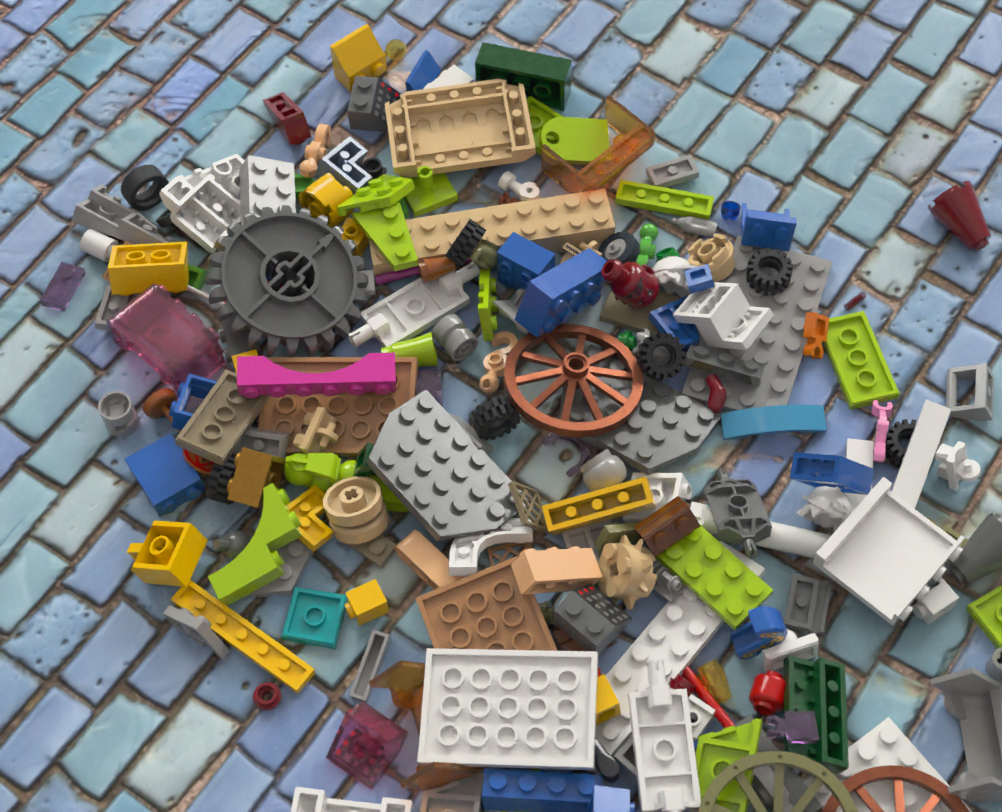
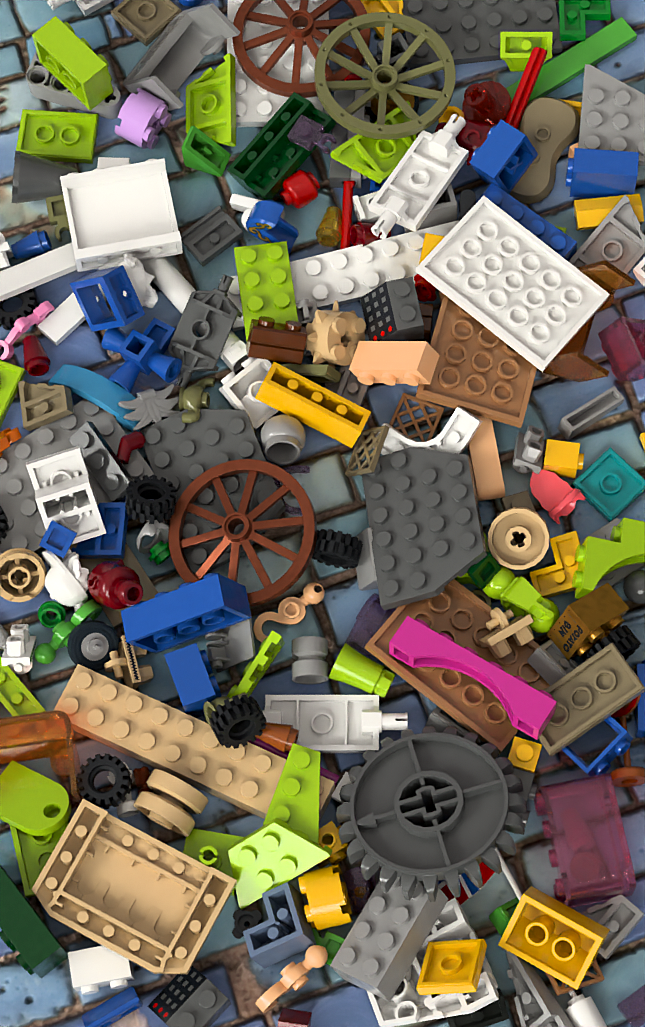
camera: 140 degrees left, 10 degrees up
none -> white hips [1,624,37,674]
none -> blue cone [11,230,52,260]
none -> dark tan wing [18,381,74,431]
none -> dark red cone [23,335,50,376]
none -> black tyre [77,753,132,809]
none -> blue brick [102,318,182,393]
none -> lavender brick [115,88,172,150]
none -> light grey piece [118,384,180,431]
none -> tan wheel [133,769,209,837]
none -> olive piece [179,378,215,423]
none -> bright green slope [181,126,231,177]
none -> lime wing [186,53,236,147]
none -> yellow plate [416,939,487,995]
none -> light grey hips [512,425,545,474]
none -> coral piece [530,470,586,524]

